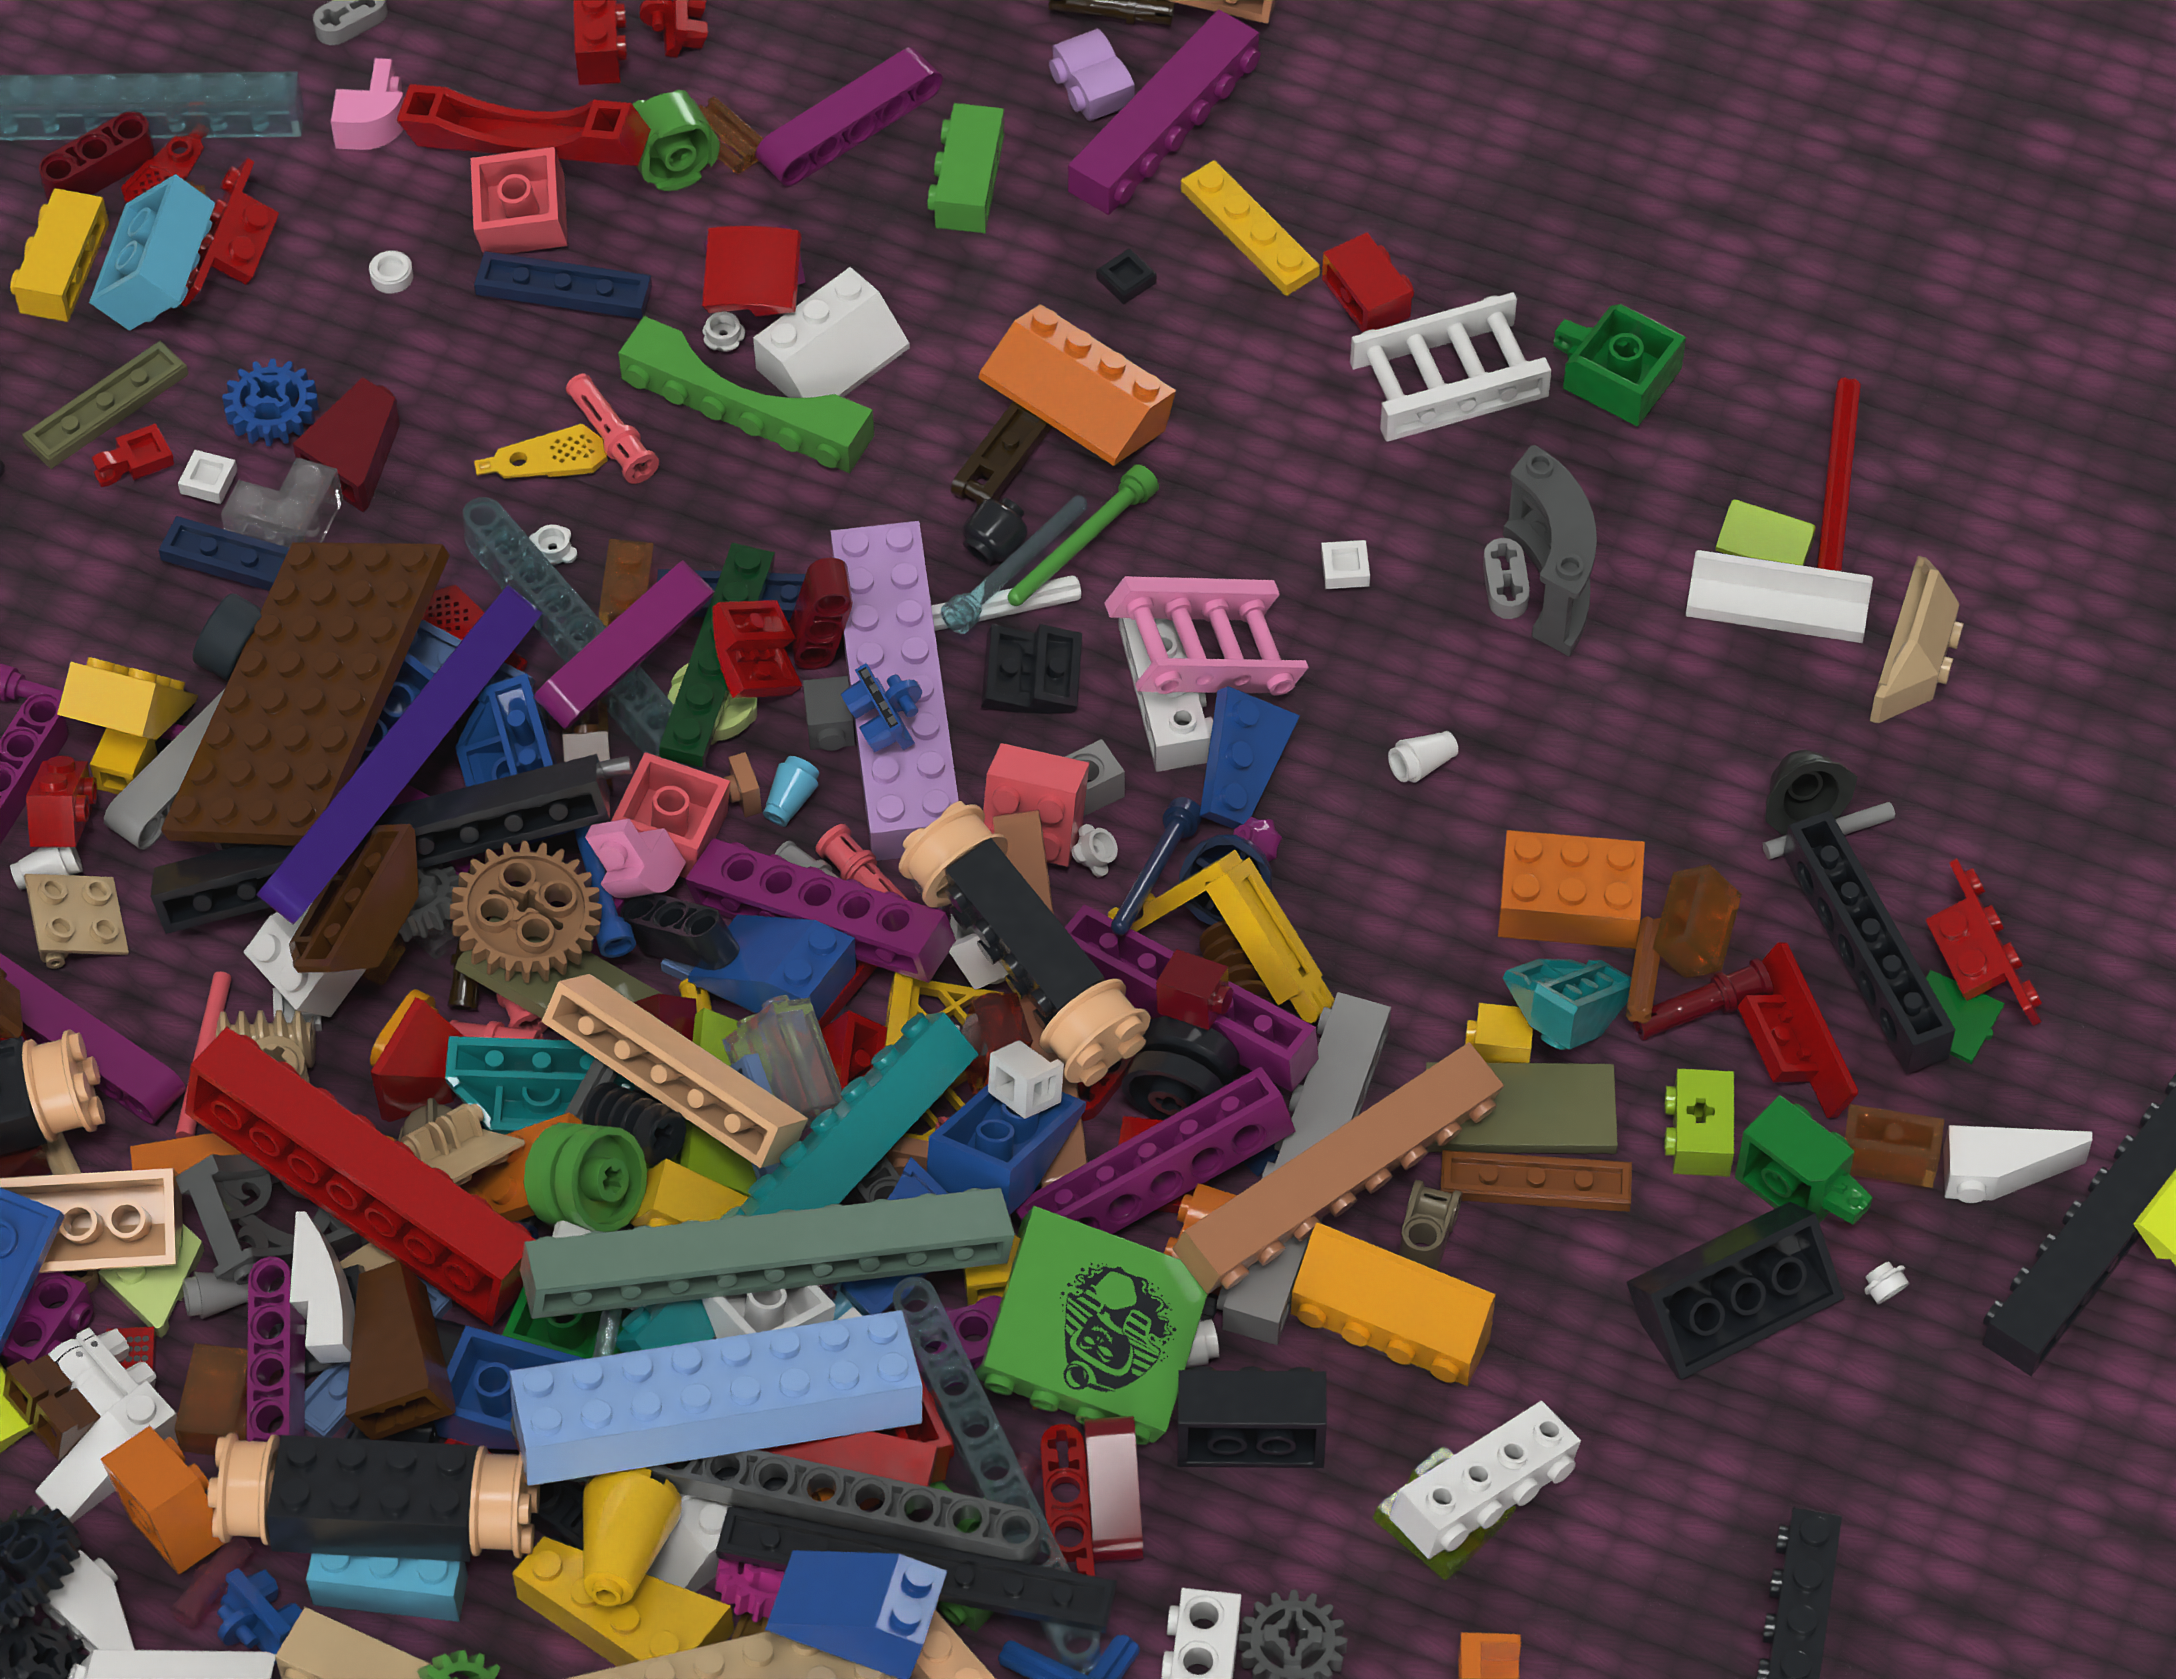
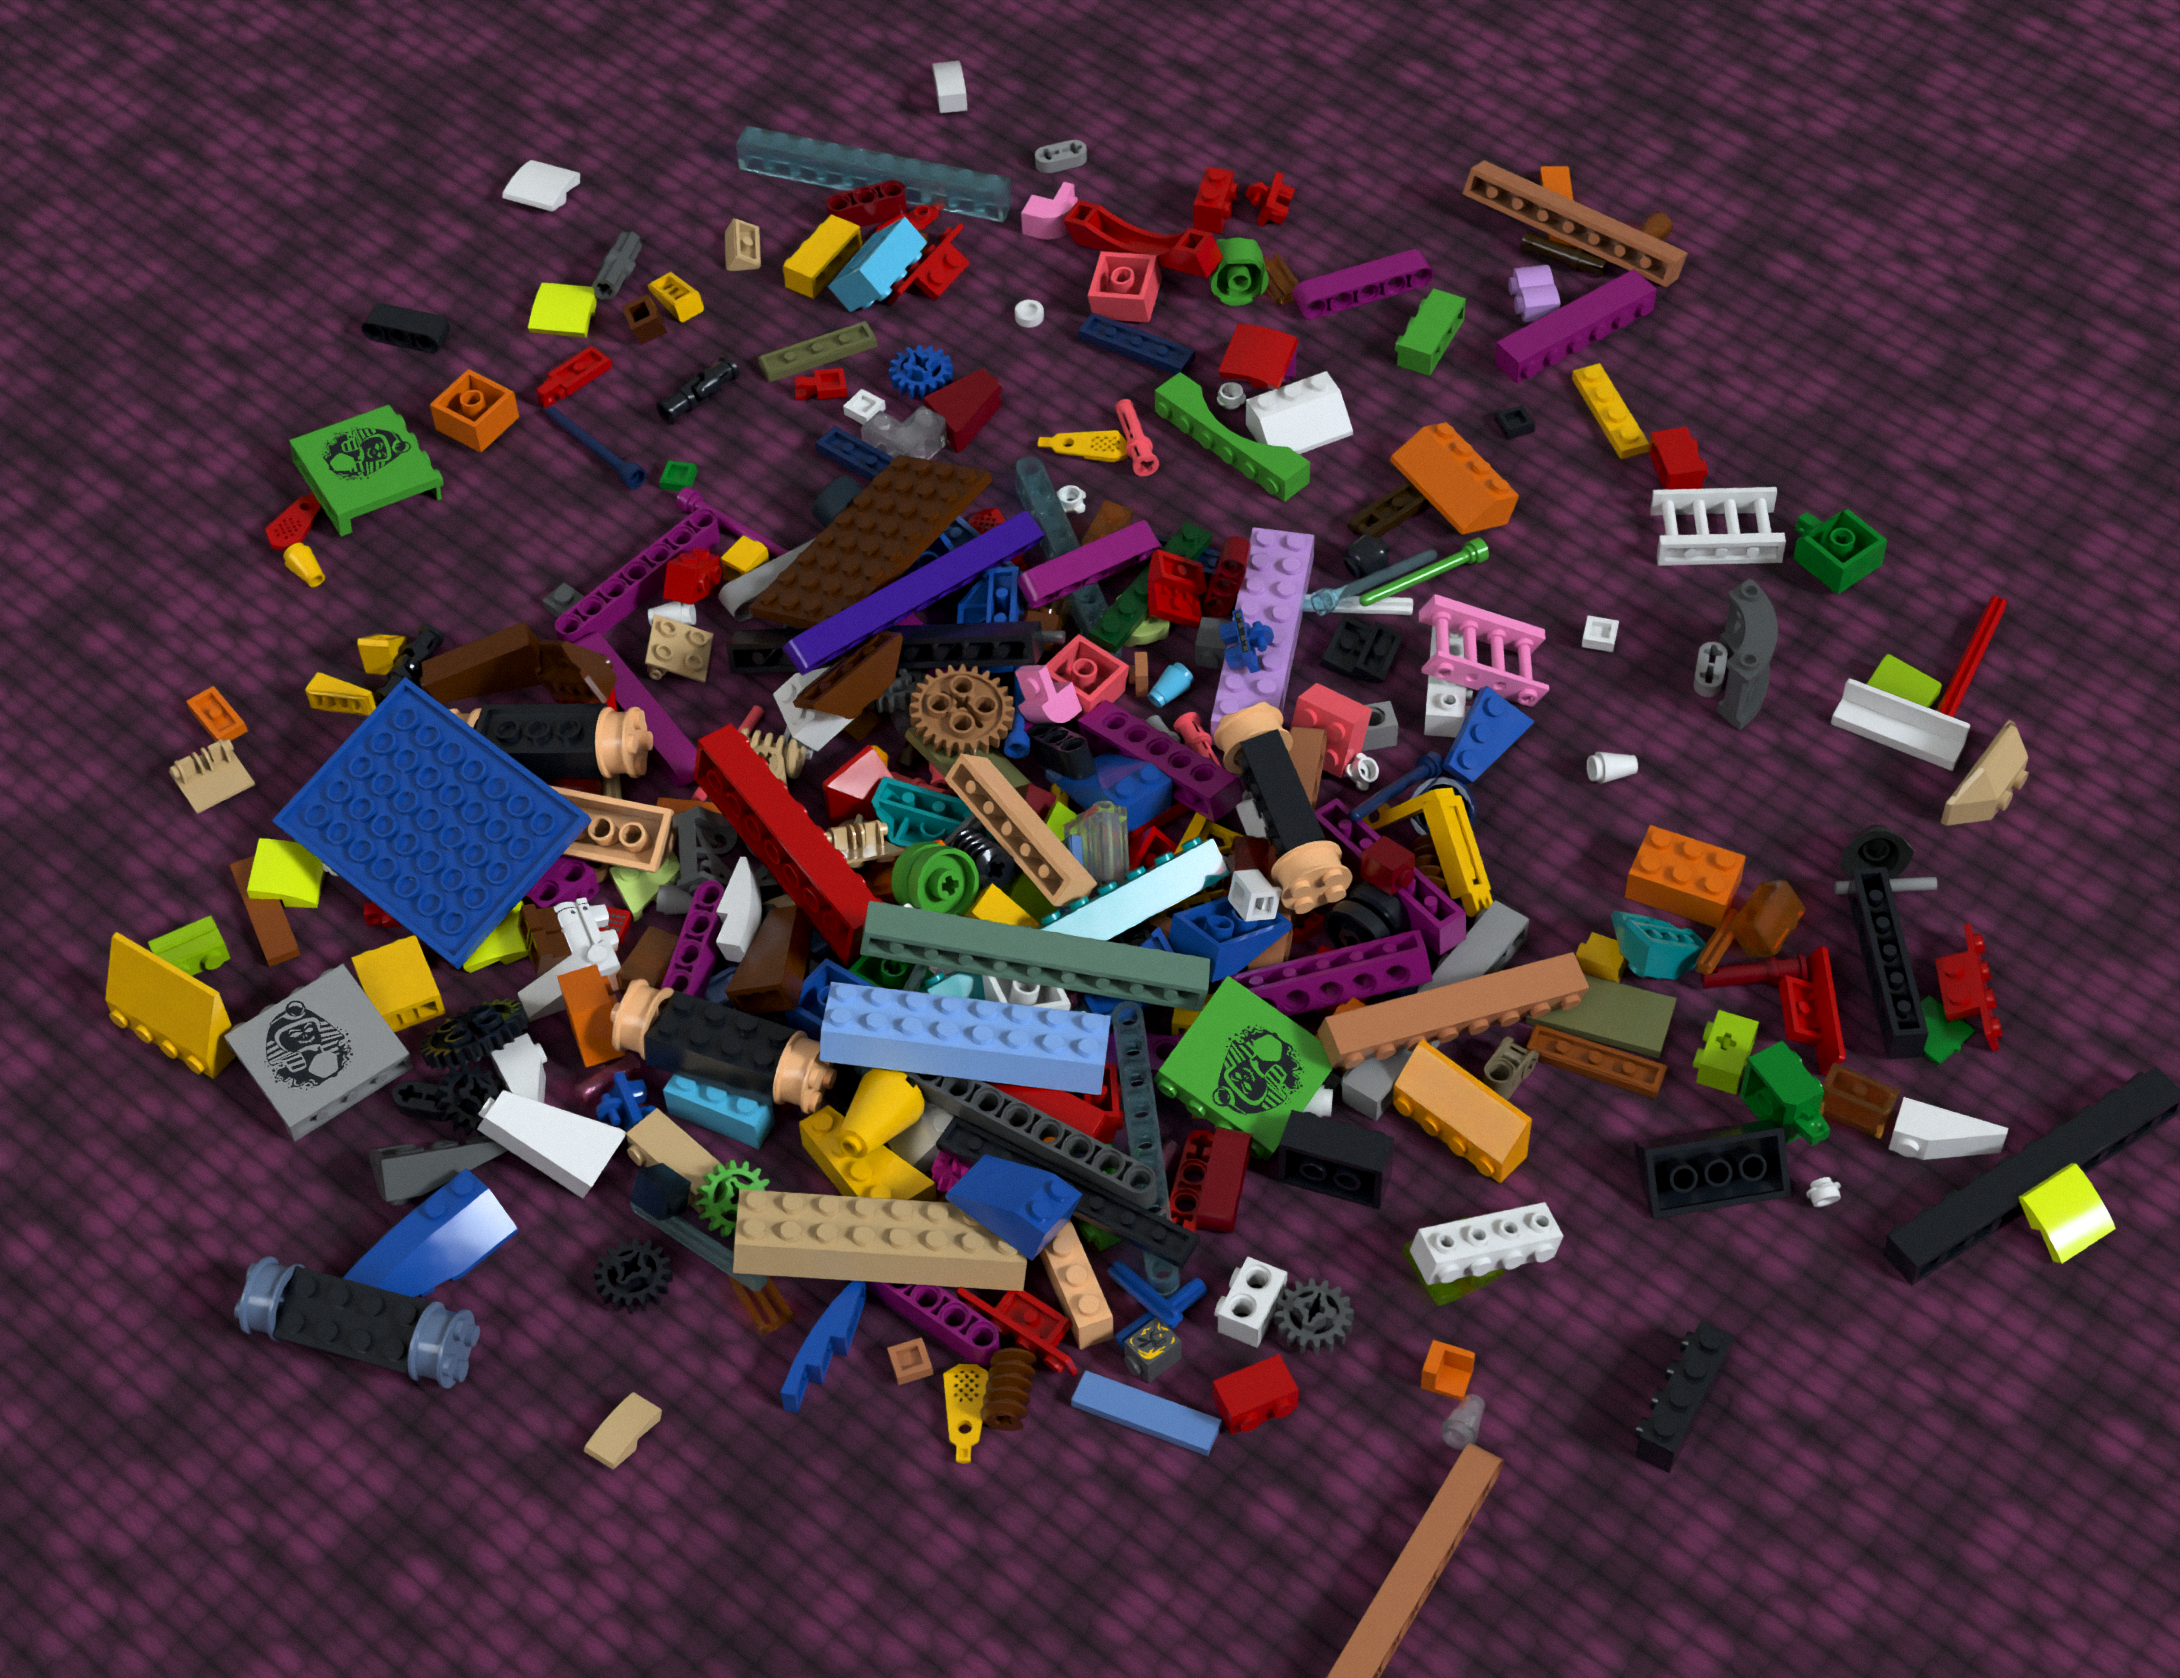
camera: 20 degrees right, 5 degrees down
yellow slope [57,657,198,740] -> none
magenta piece [1233,817,1282,862] -> none

